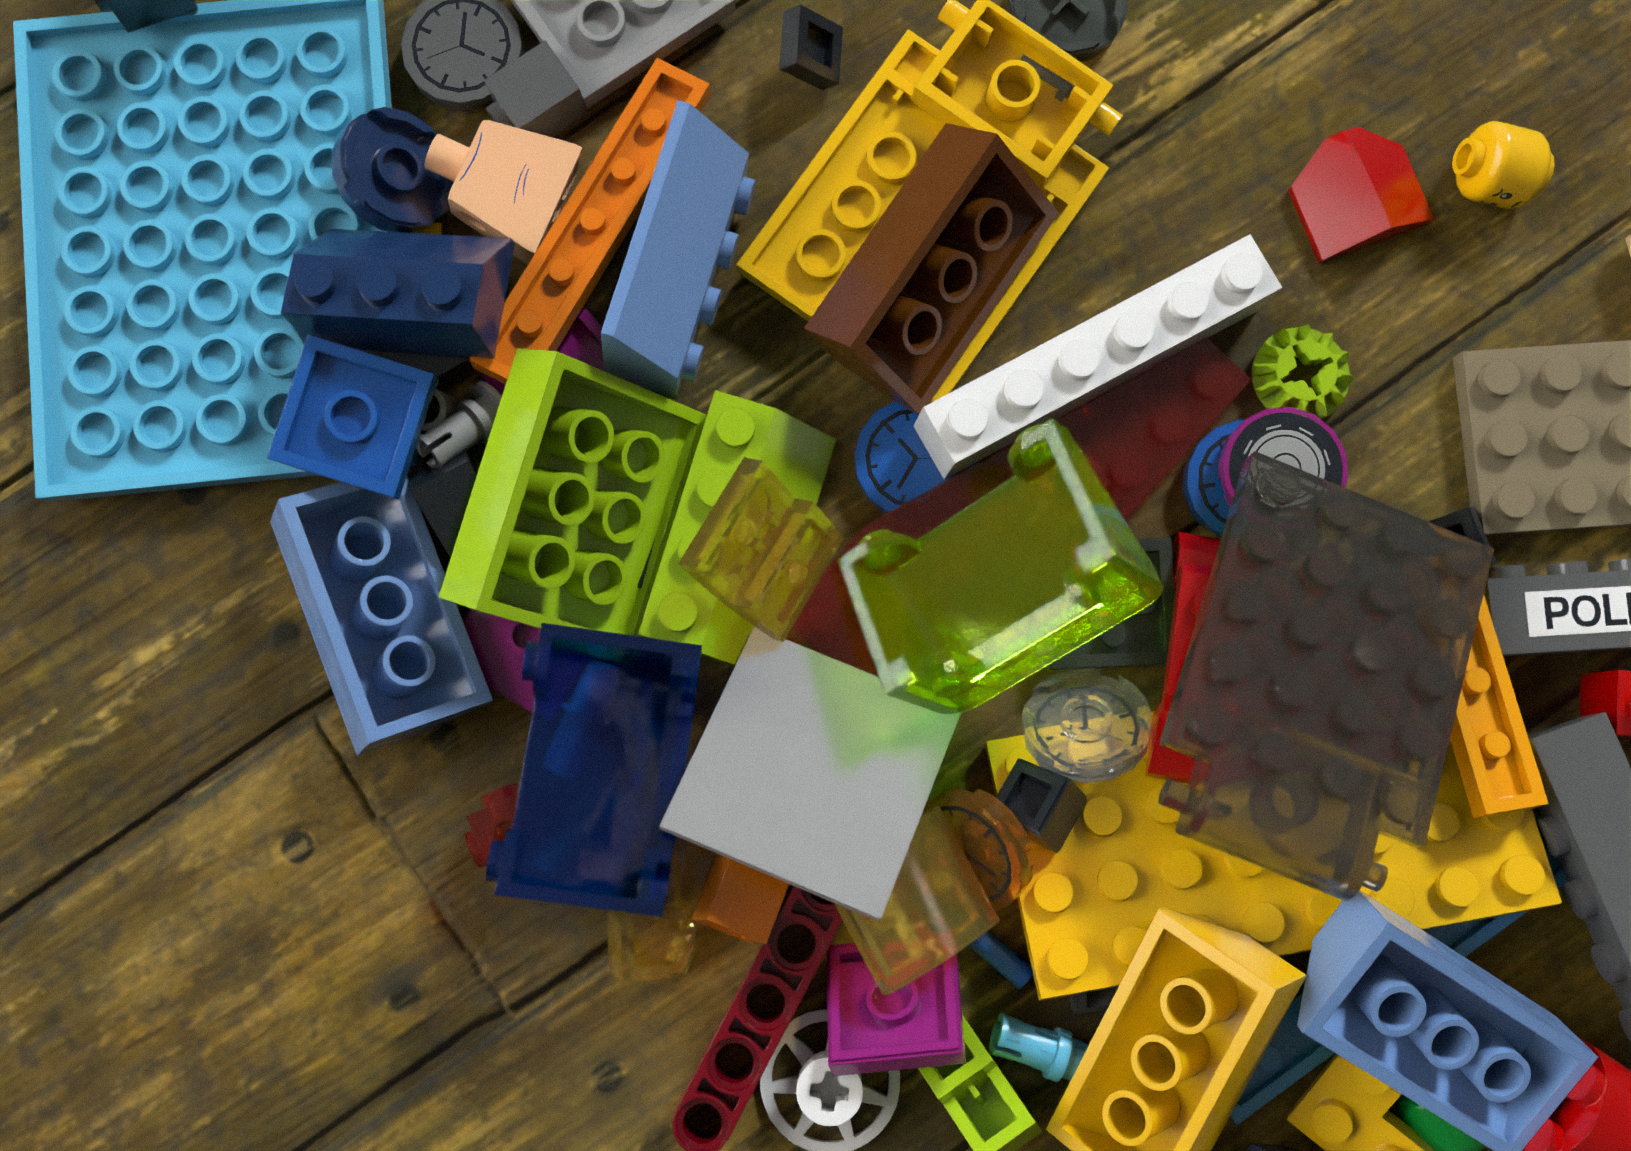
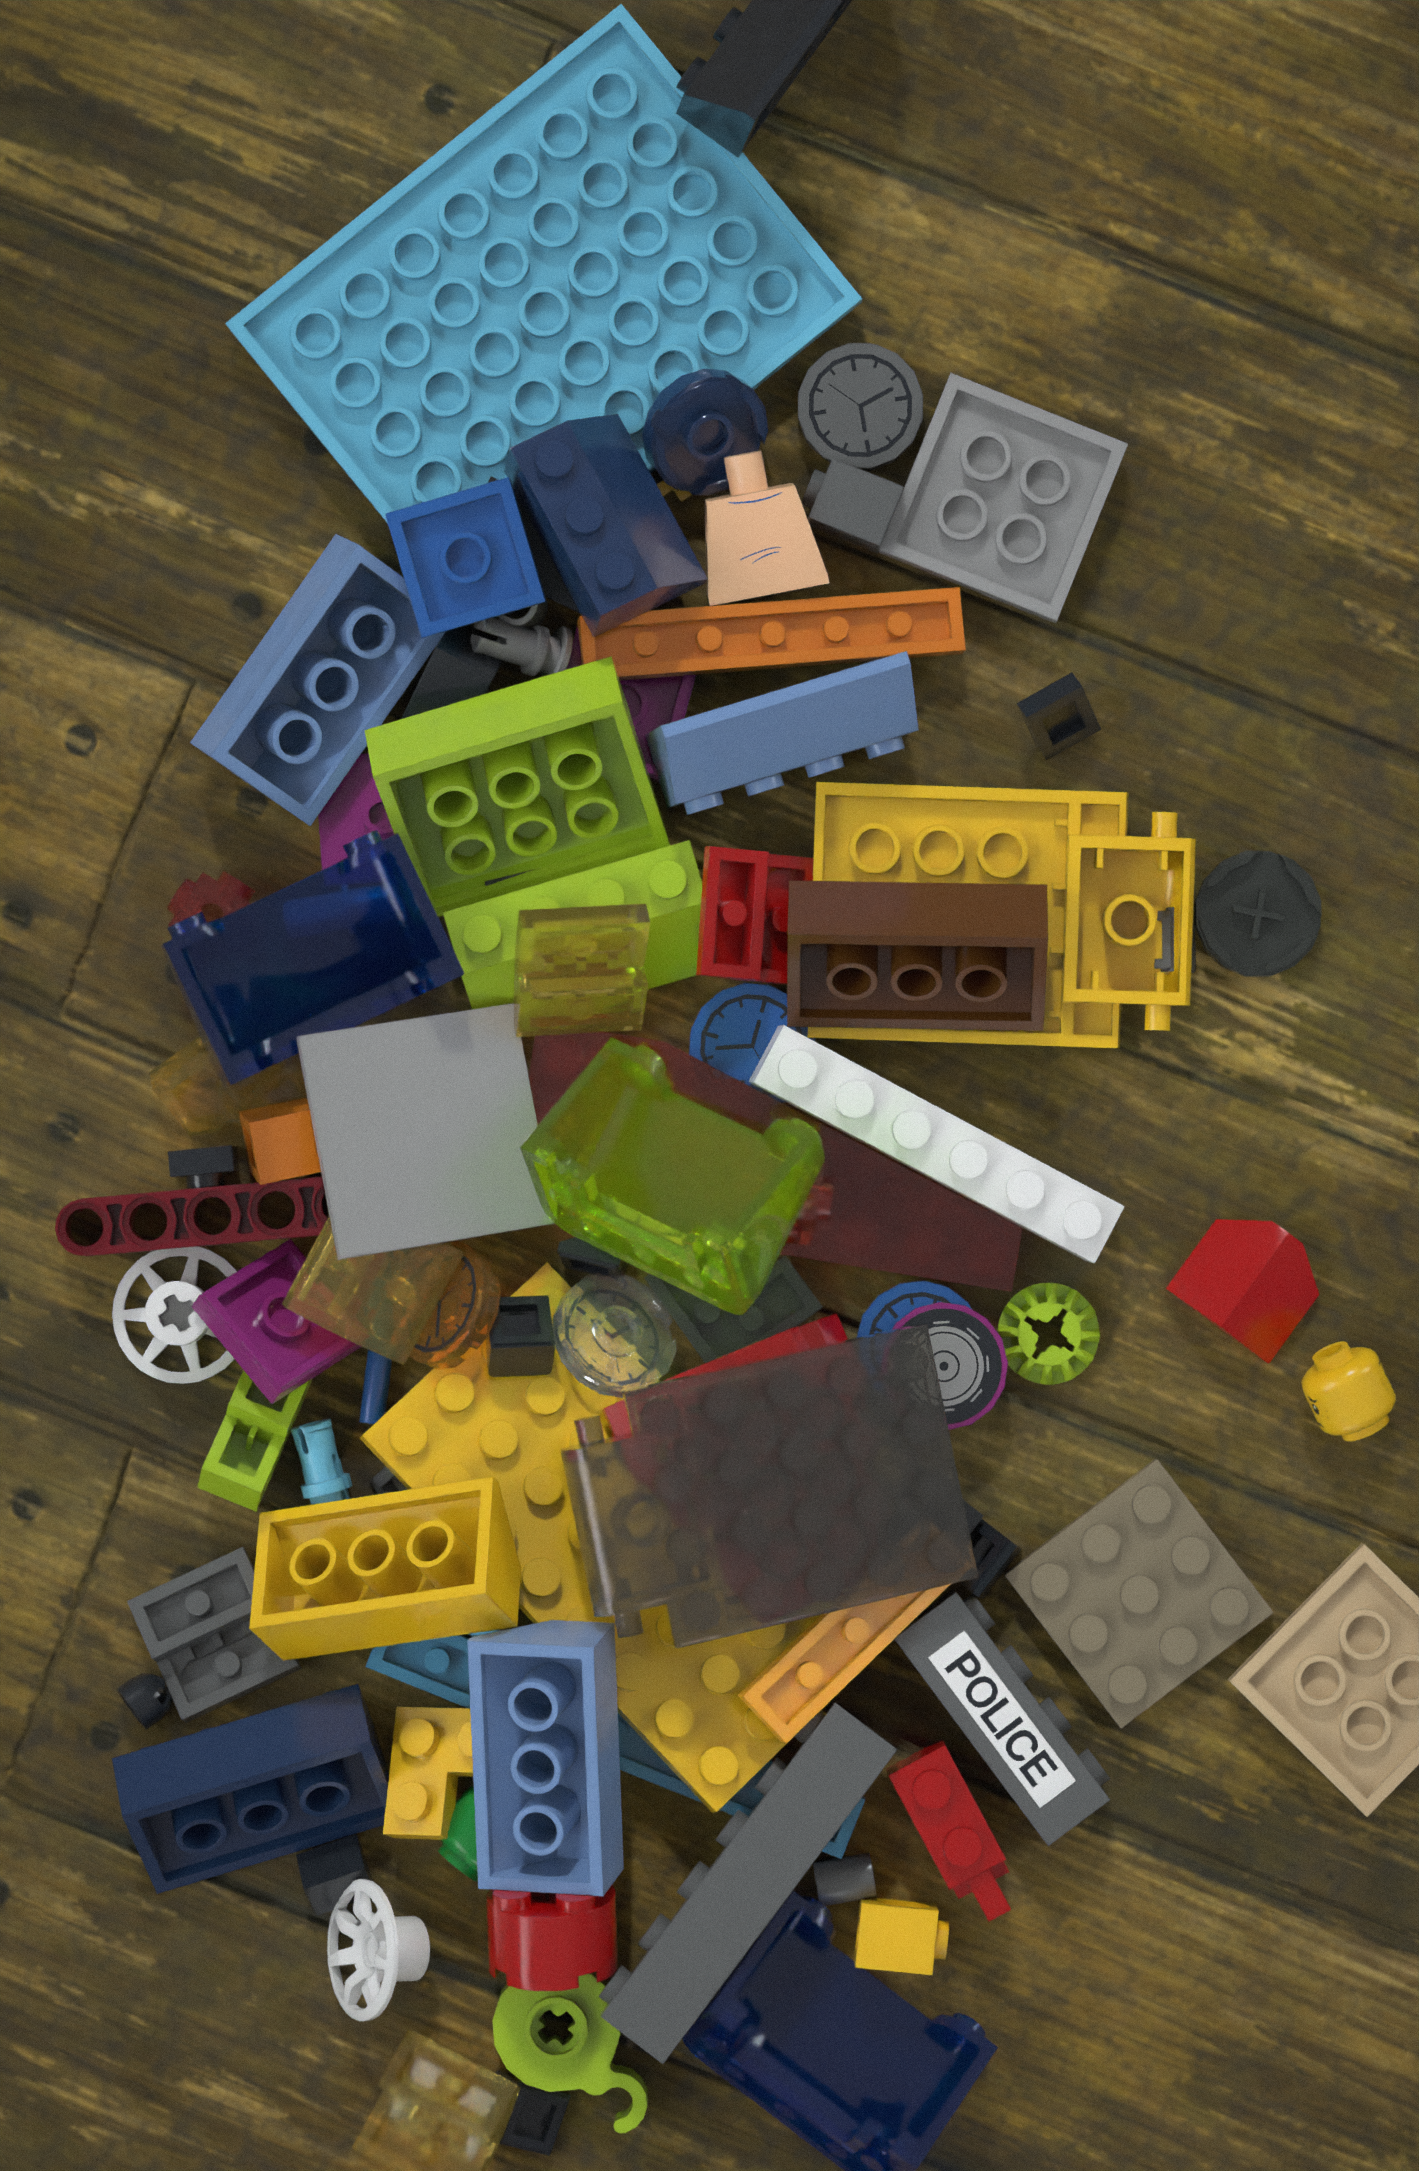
camera: 60 degrees right, 5 degrees up
none -> black plate [168,1145,239,1189]
none -> black slope [557,1222,635,1281]
none -> red slope [696,846,814,985]

